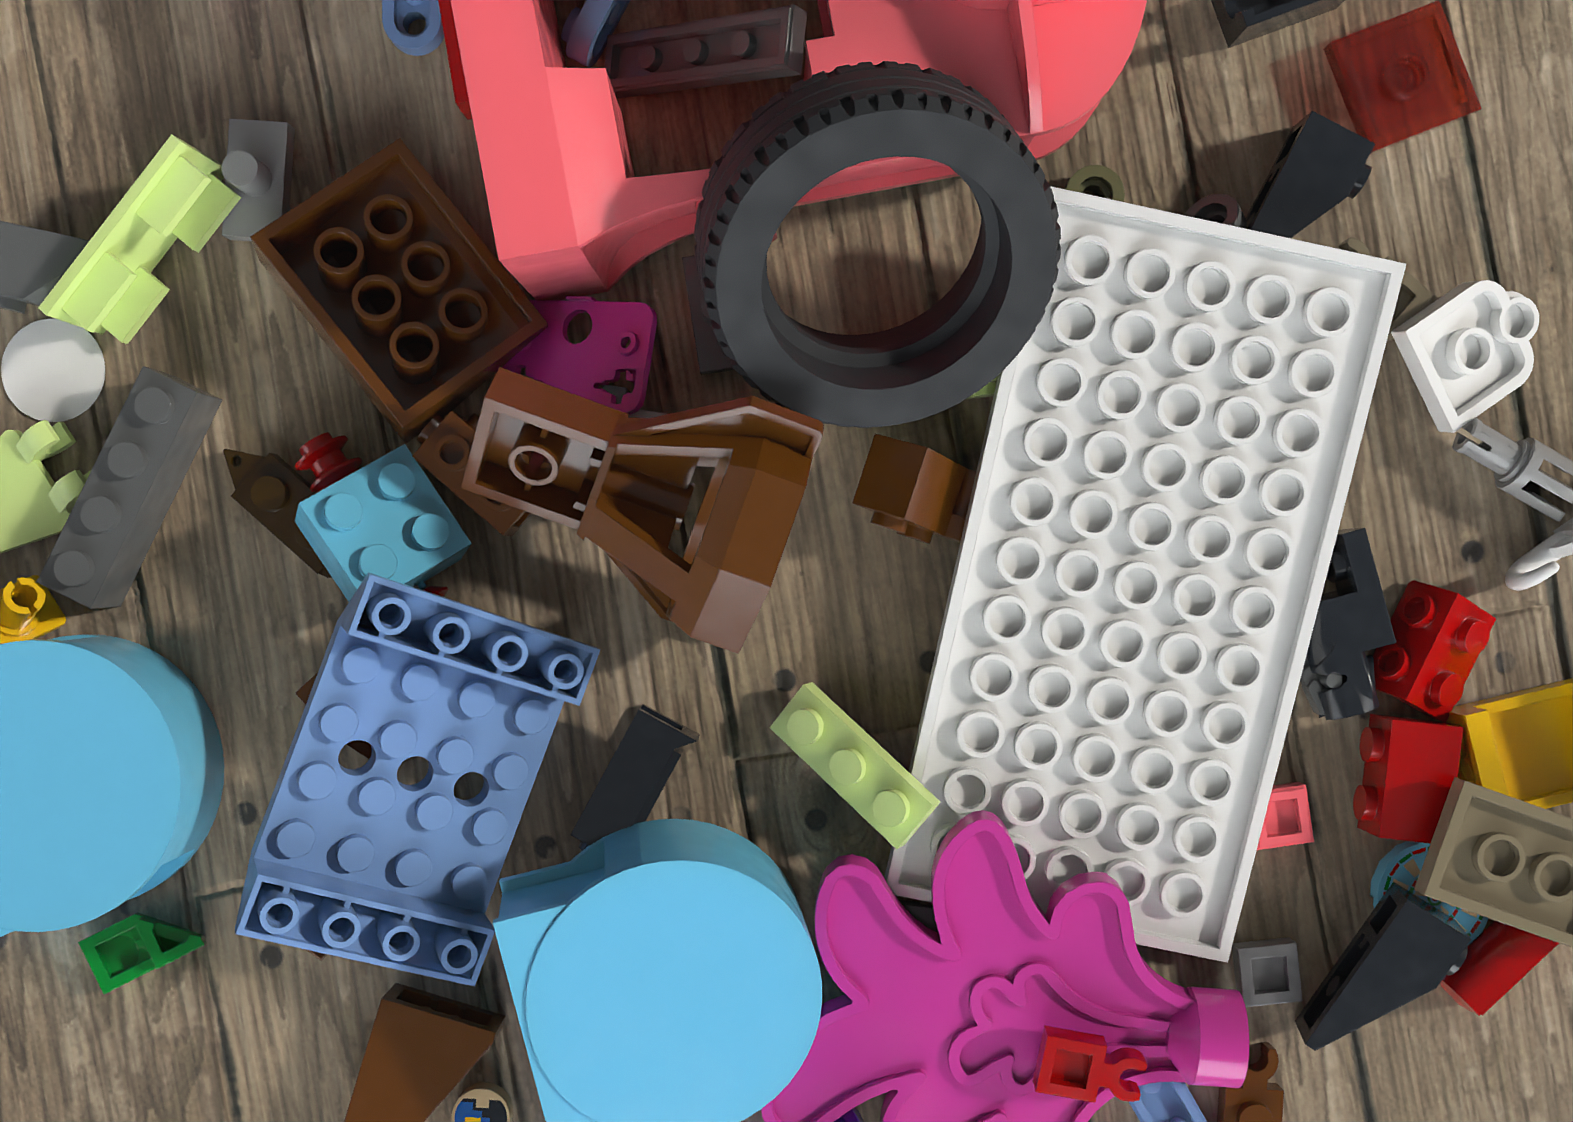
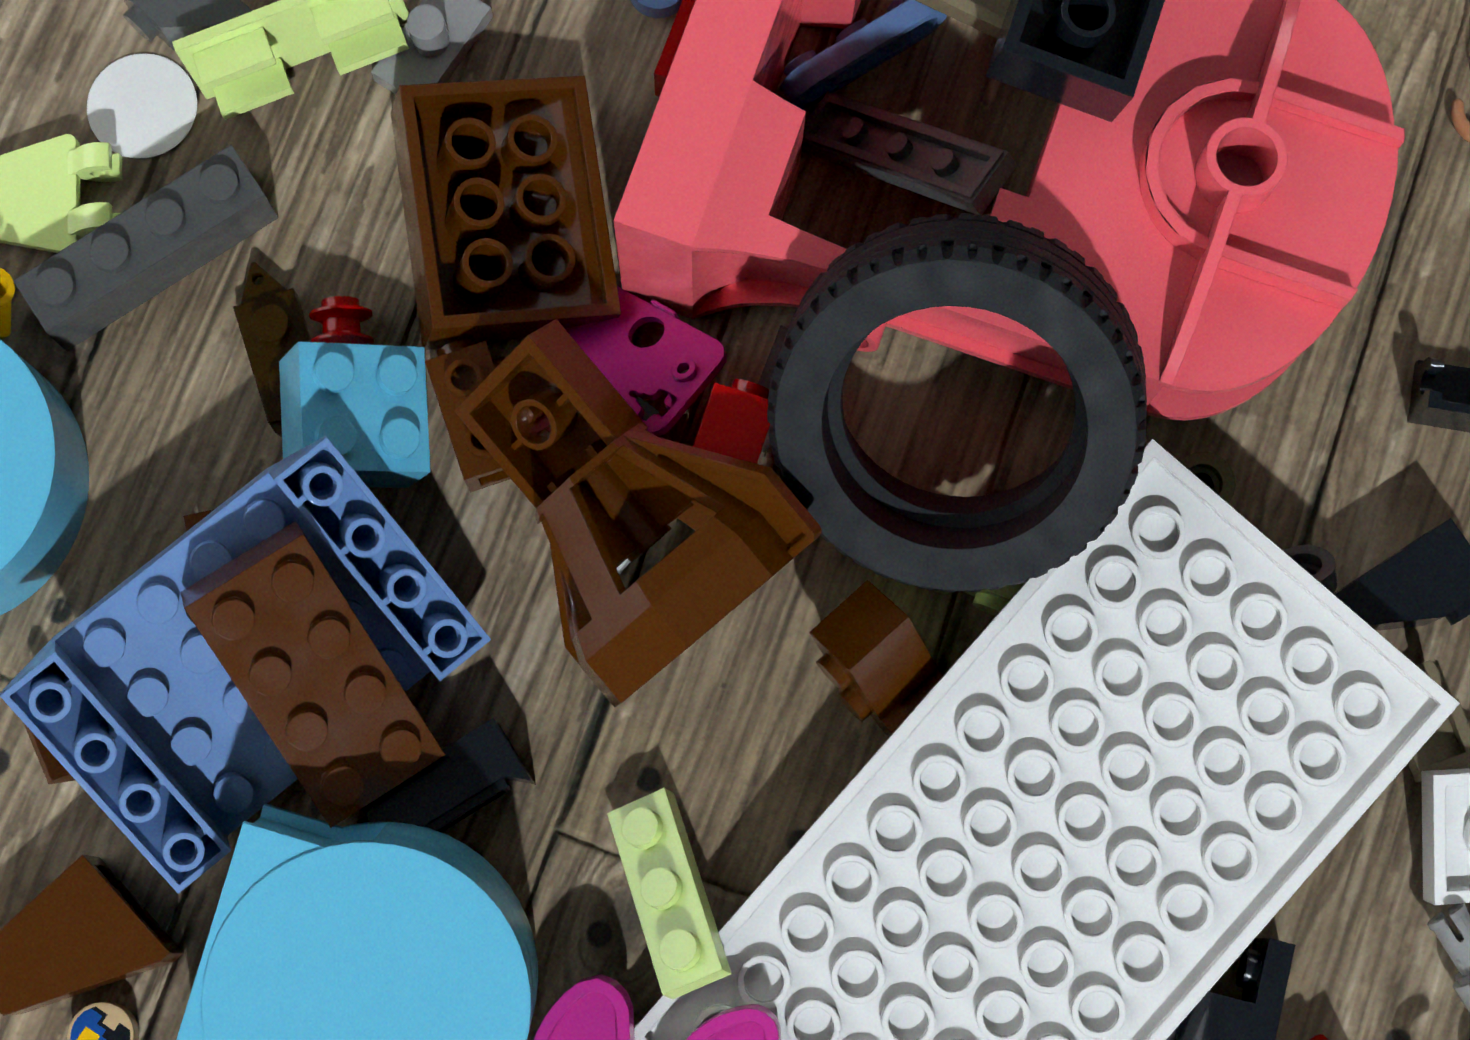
camera: 25 degrees right, 10 degrees down
none -> reddish brown brick [180,521,445,828]
none -> red brick [693,379,774,468]

